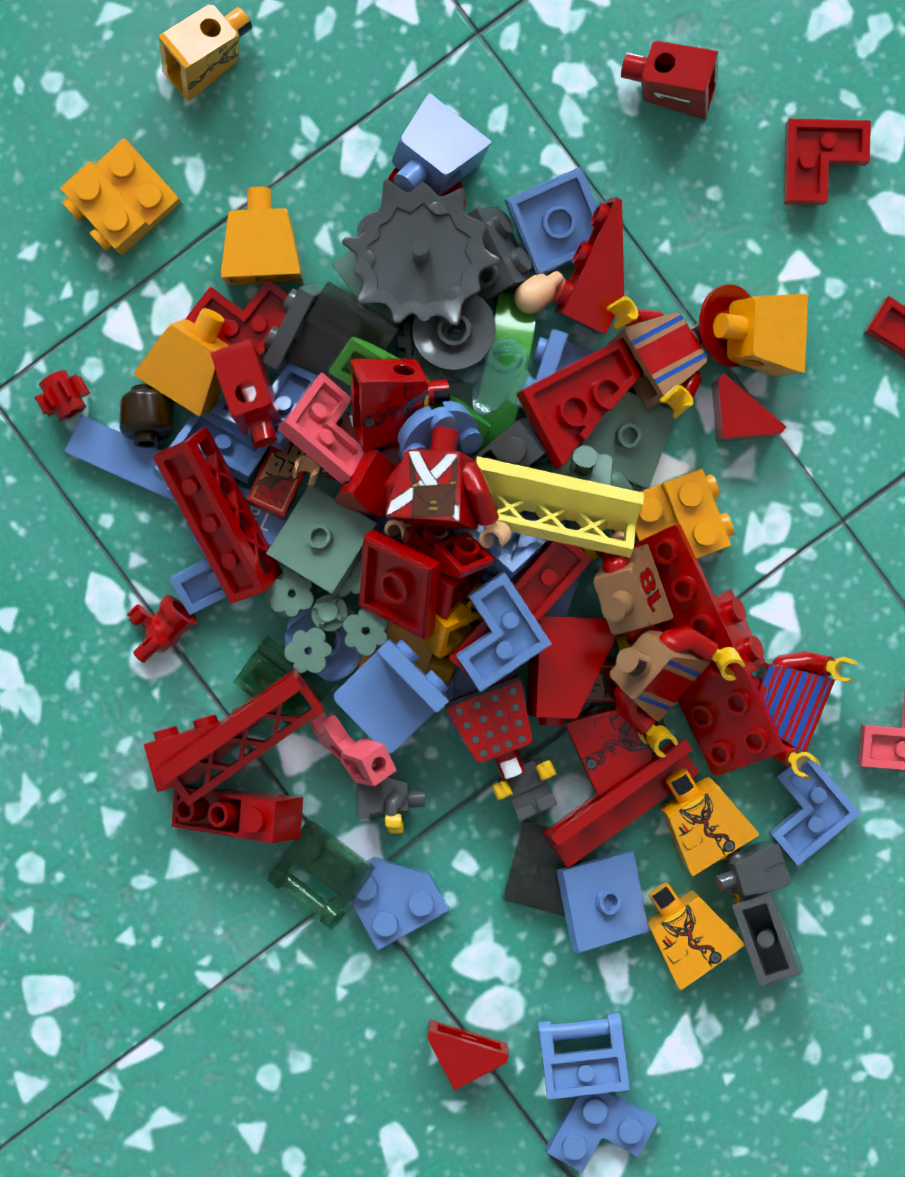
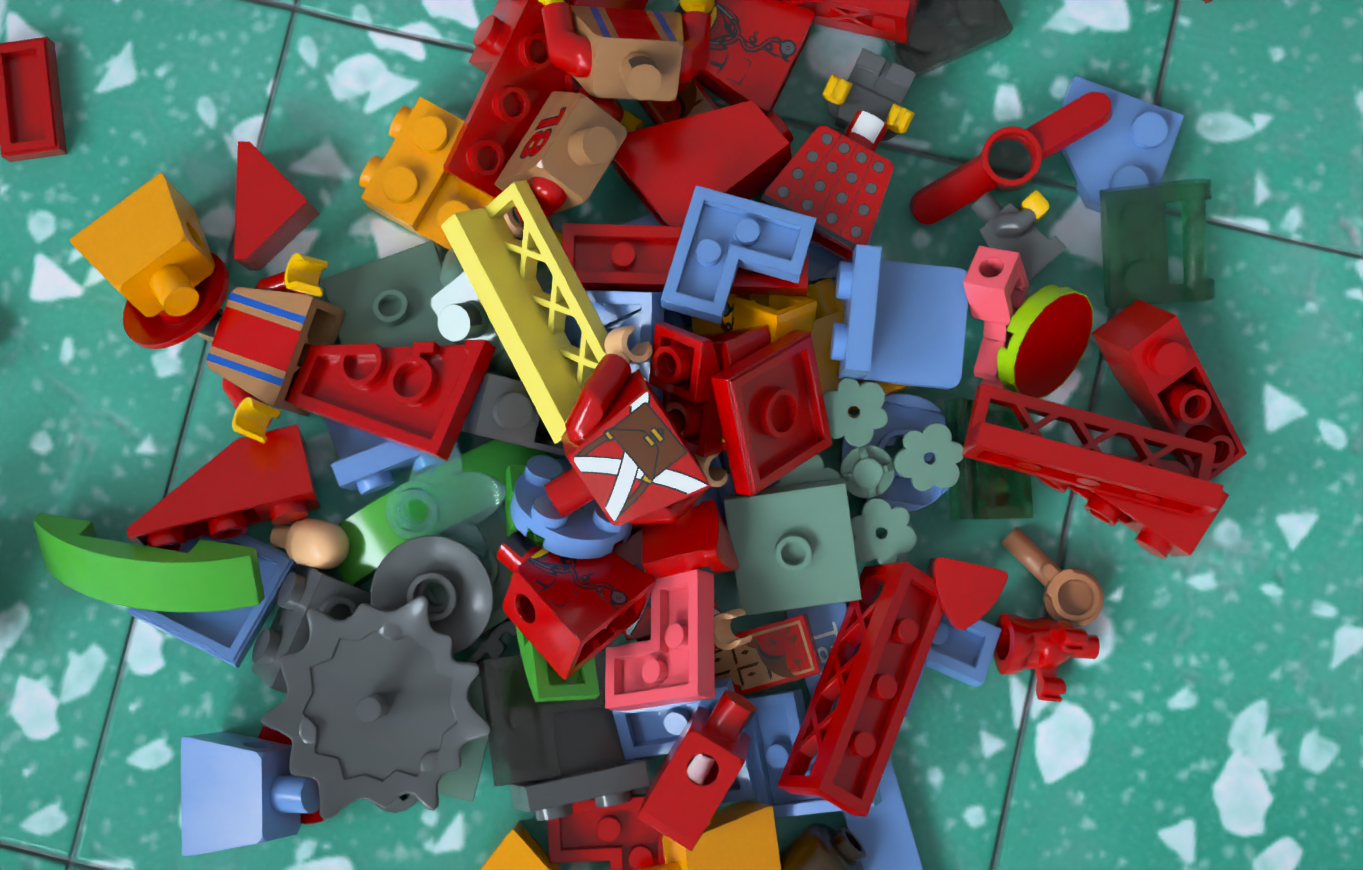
camera: 135 degrees left, 5 degrees down
none -> bright green slope [33,513,265,612]
none -> red piece [909,92,1113,225]
none -> red tile [927,557,1008,630]
none -> red tile [997,284,1093,399]
none -> nougat plate [1000,527,1104,628]

